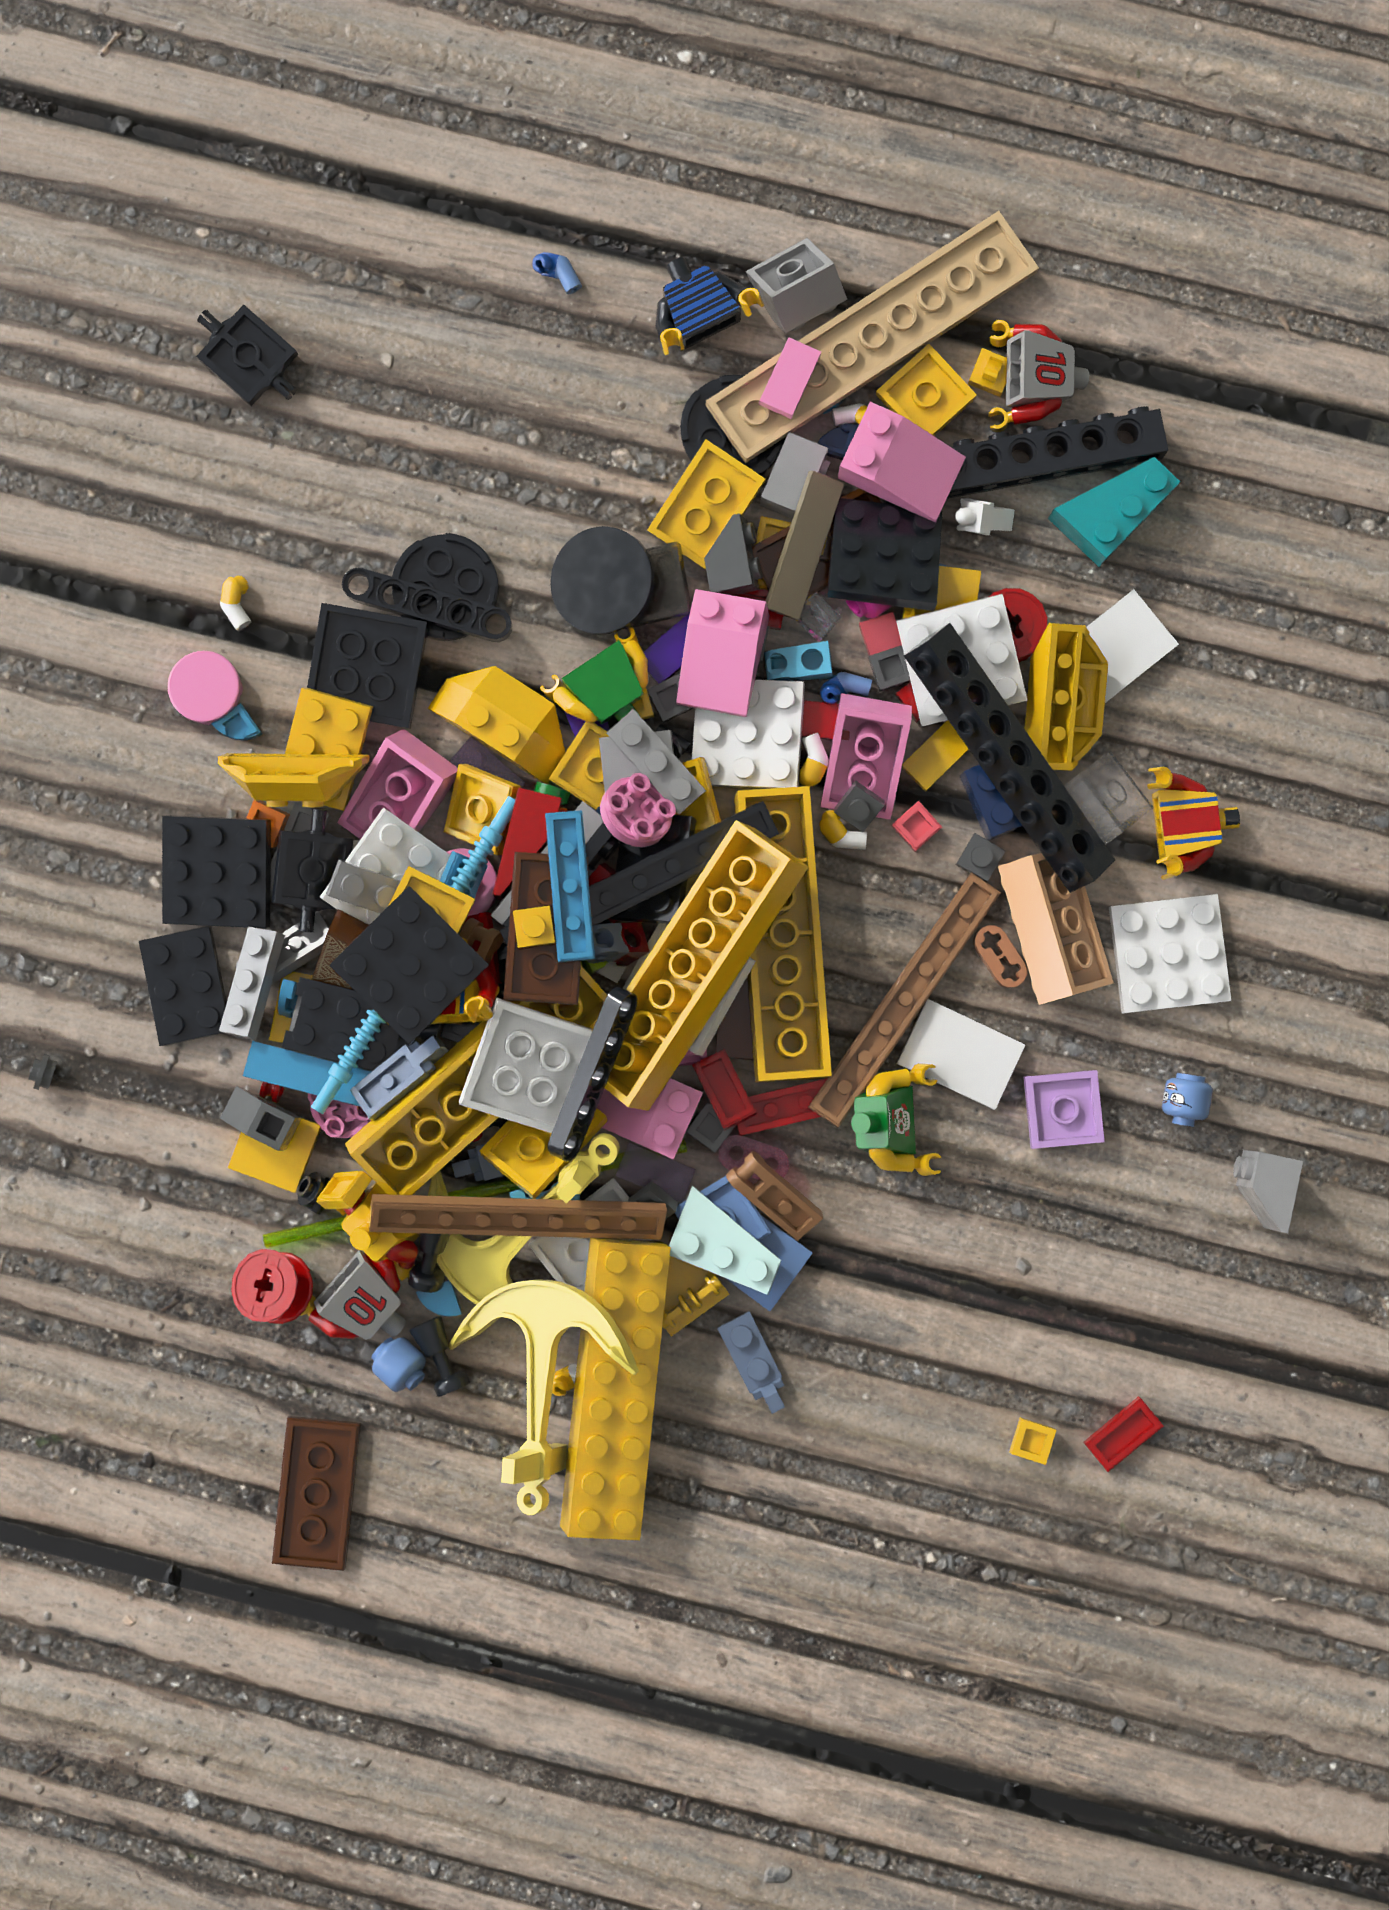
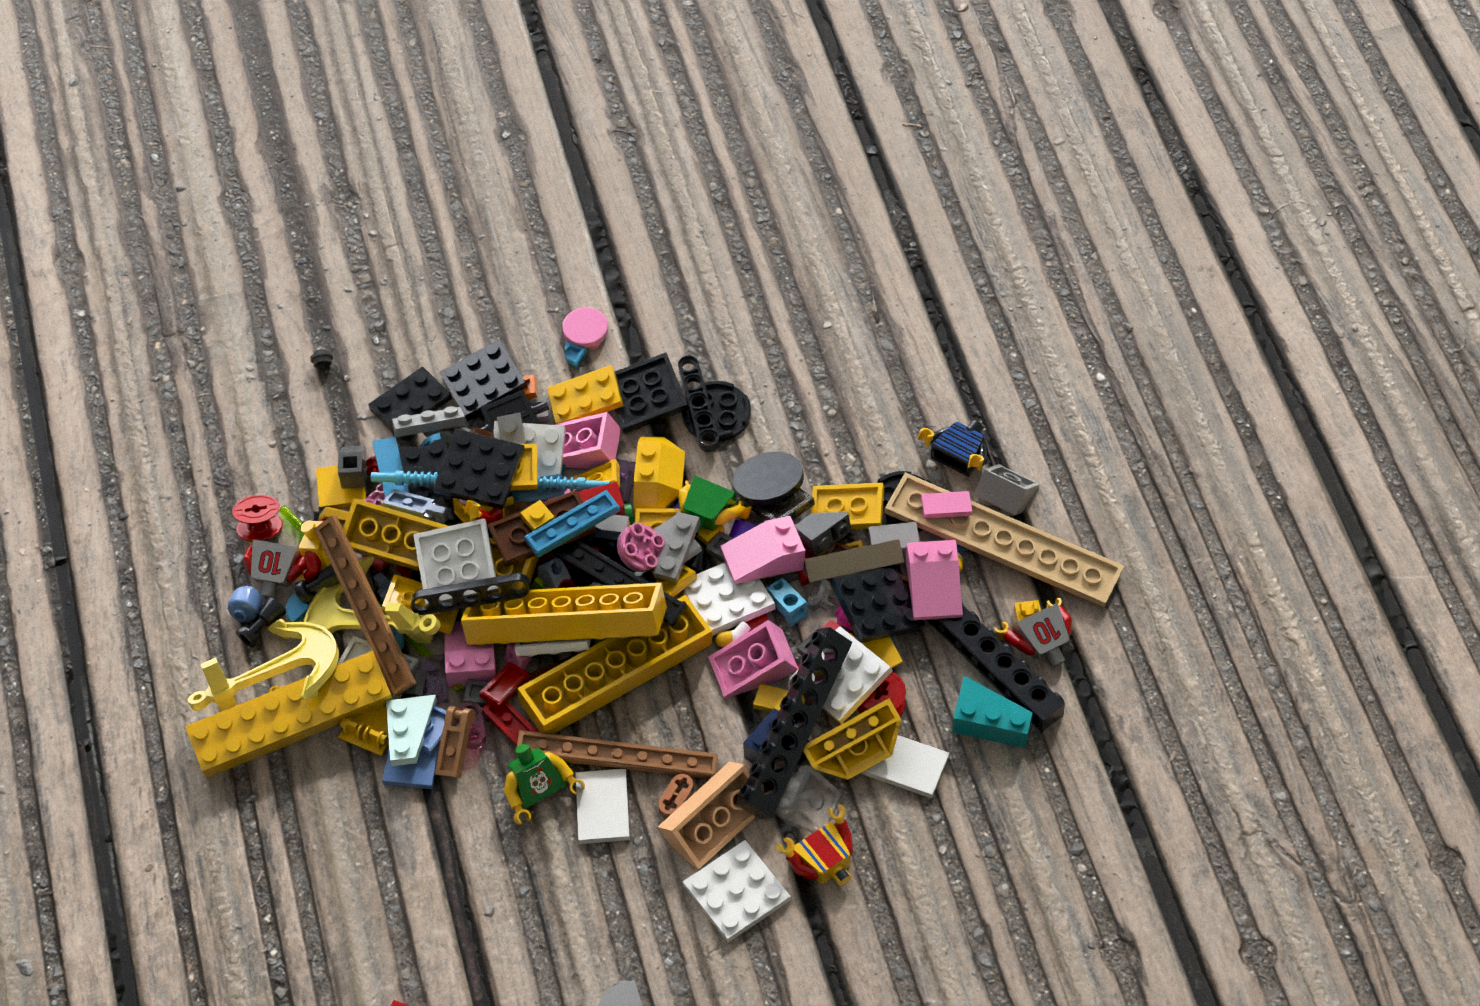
camera: 60 degrees right, 30 degrees down
black plate [196,304,299,407] -> none
yellow wedge [218,753,369,808] -> none
arm [220,575,251,631] -> none
reddish brown tile [272,1416,361,1571] -> none
arm [532,252,582,294] -> none
sand blue hinge [717,1311,785,1414] -> none
arm [819,810,867,850] -> none
arm [820,672,872,704] -> none
dark grey plate [834,781,885,832] -> none
yellow plate [876,344,977,436] -> none
coral tile [891,801,942,852] -> none
white piece [955,498,1015,535] -> none
dark grey plate [955,833,1005,882] -> none
yellow plate [1009,1417,1056,1465] -> none
lavender plate [1023,1070,1105,1149] -> none
medium blue head [1162,1073,1213,1127] -> none

